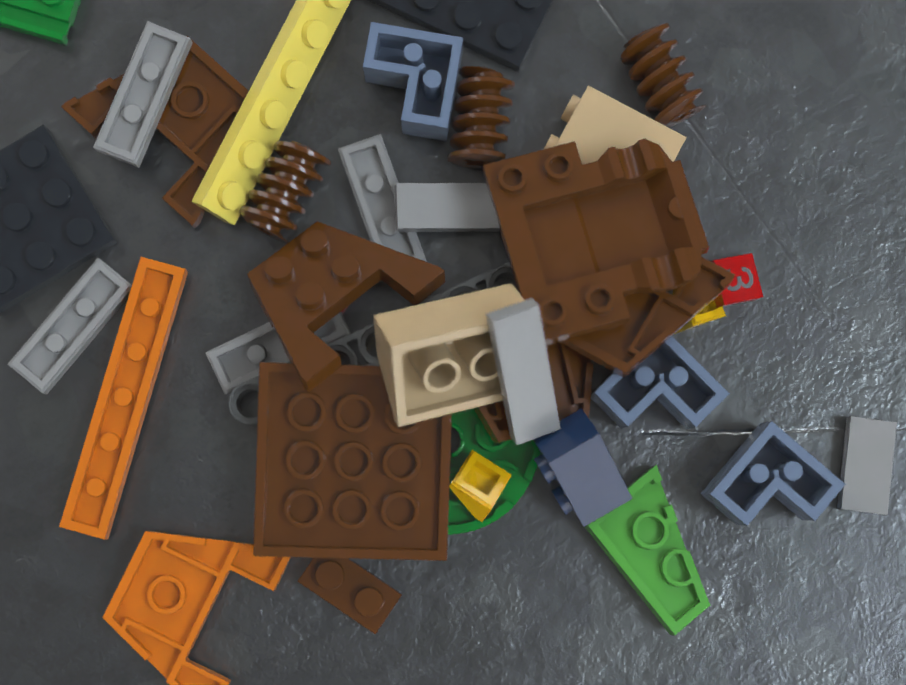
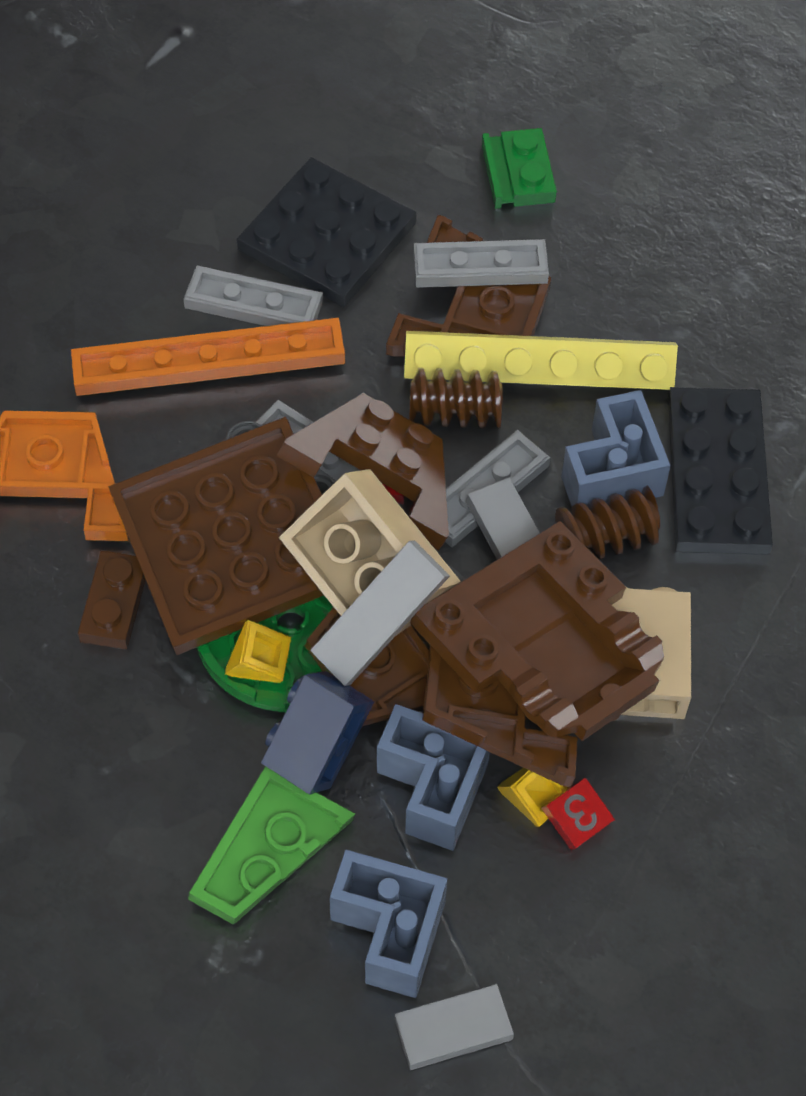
camera: 70 degrees right, 25 degrees down
reddish brown piece [620,23,707,127] -> none

